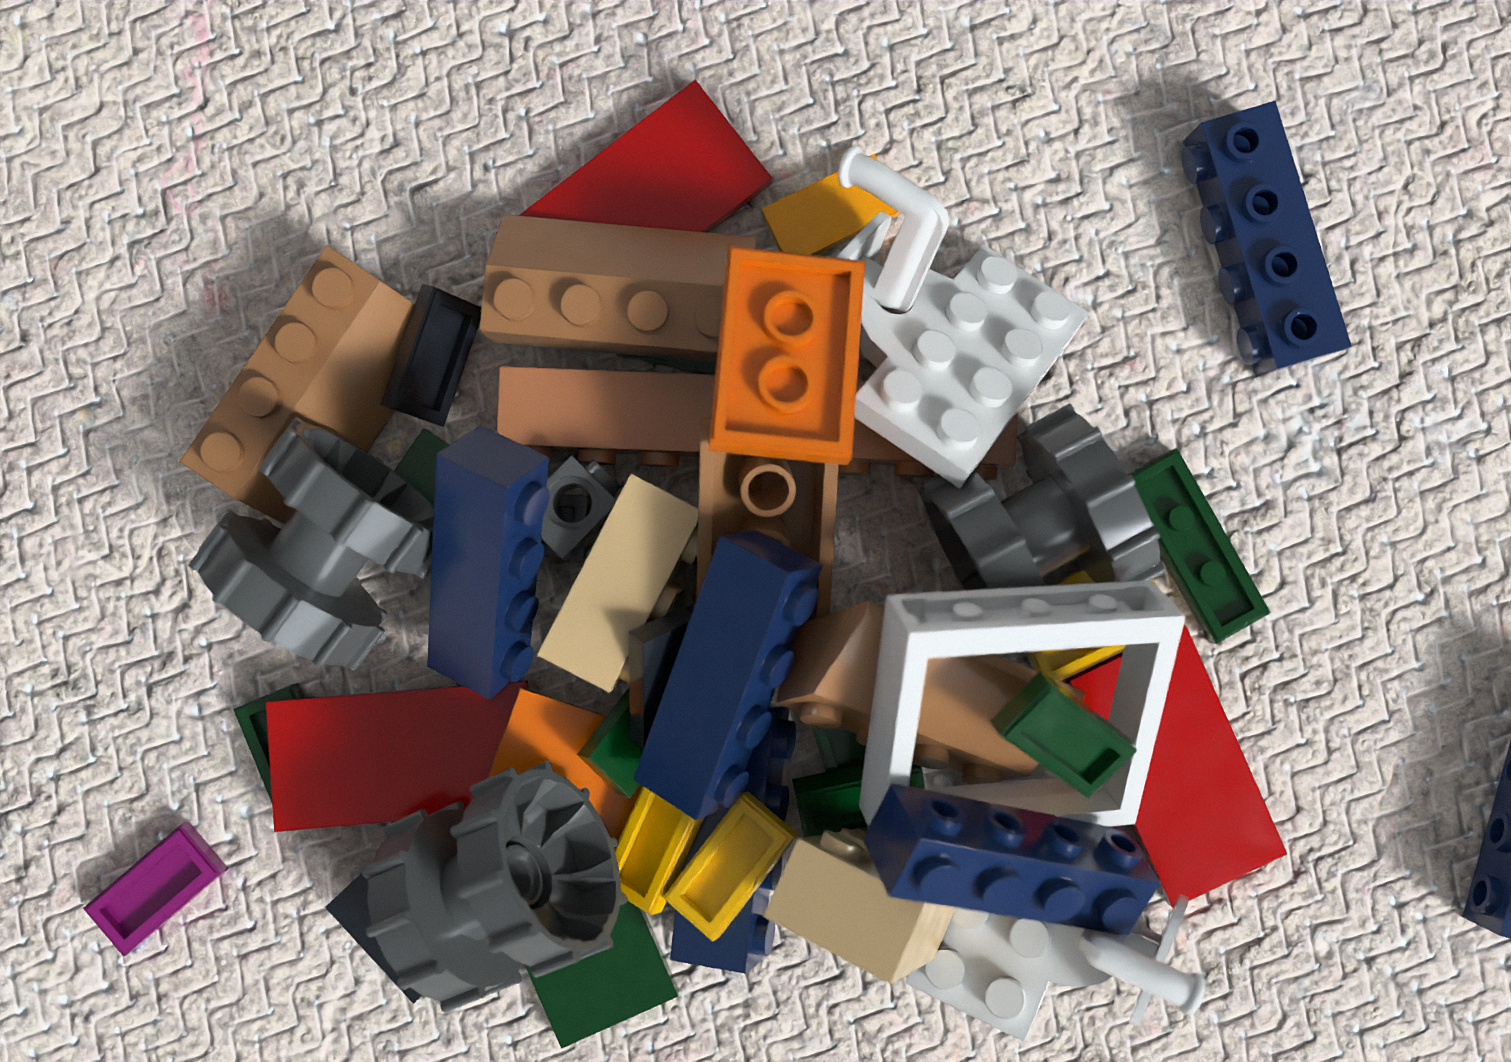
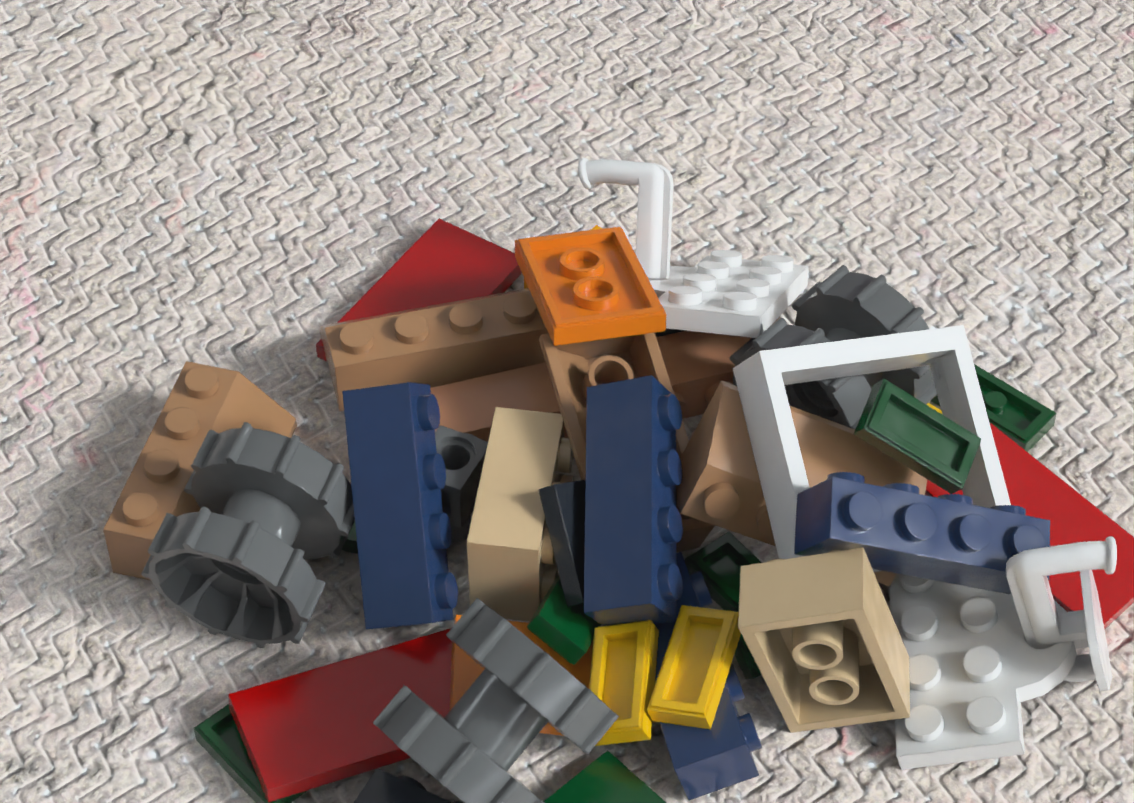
camera: 15 degrees left, 40 degrees down
black tile [380,284,482,427] -> none
dark blue brick [1181,101,1352,377] -> none

